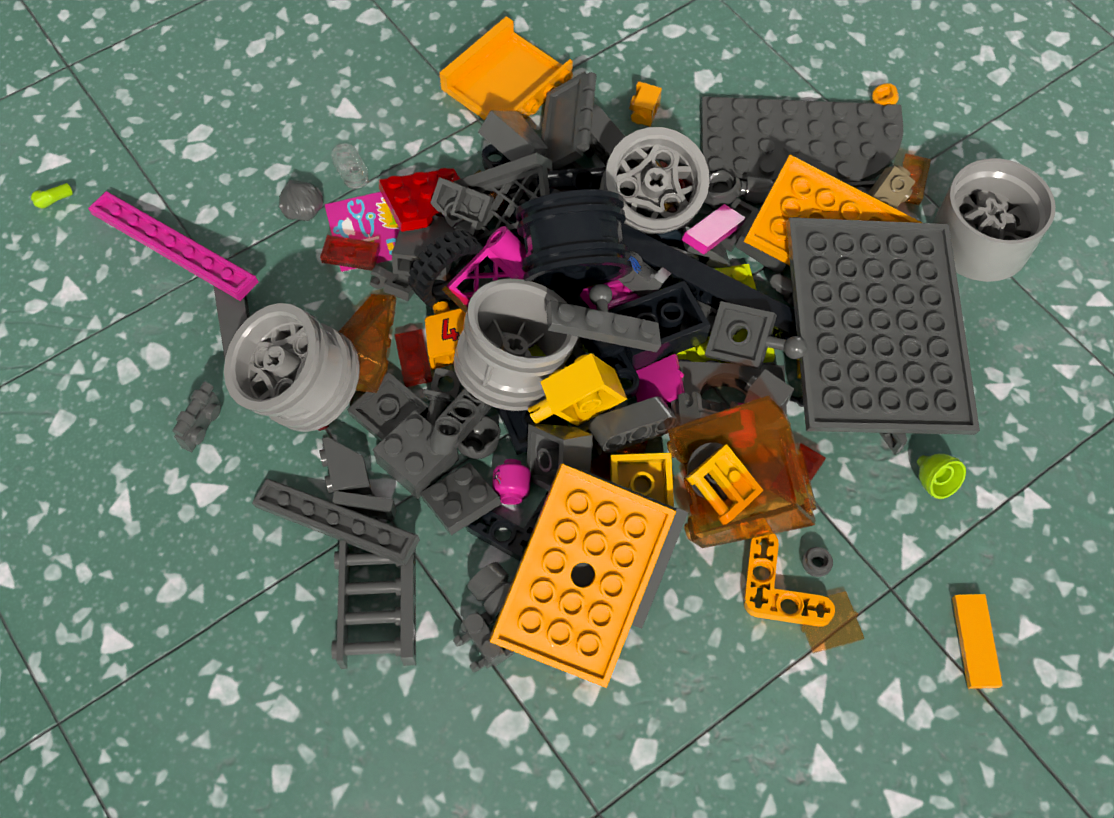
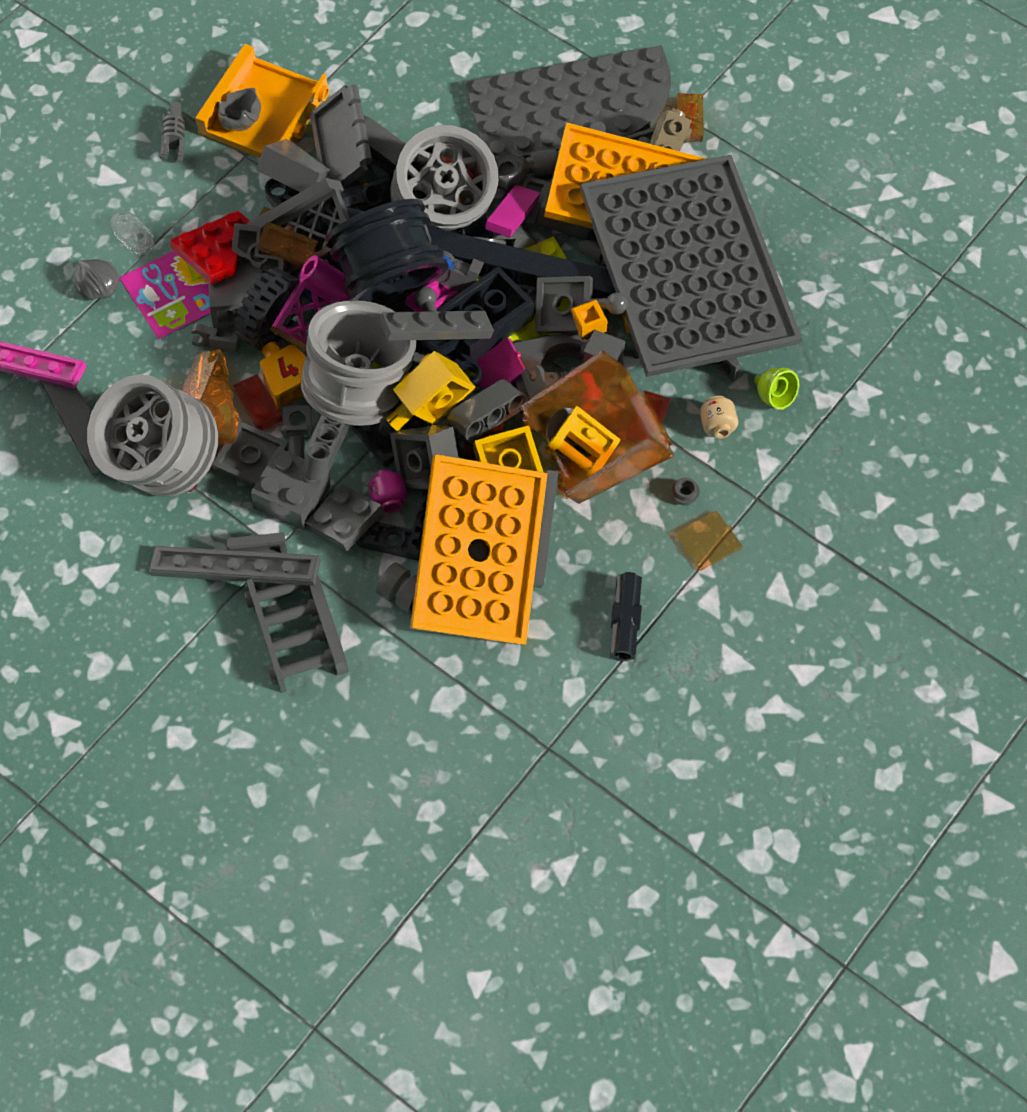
camera: 15 degrees left, 0 degrees up
dark grey plate [172,382,222,453] -> none
dark grey slope [319,437,372,495] -> none
clear red plate [320,235,380,271] -> none
dark grey piece [453,612,515,672] -> none
dark grey hair [457,416,501,459] -> none
light orange brick [629,81,662,127] -> none
light orange beam [744,530,835,627] -> none
light orange tile [872,83,899,105] -> none
light grey wheel [932,158,1056,282] -> none
light orange tile [952,594,1003,689] -> none
none -> dark grey hinge [160,101,185,162]
none -> dark grey hair [217,88,261,131]
none -> clear orange plate [257,222,318,267]
none -> light orange slope [571,300,608,340]
none -> black piece [610,572,642,662]
none -> tan head [700,396,738,439]

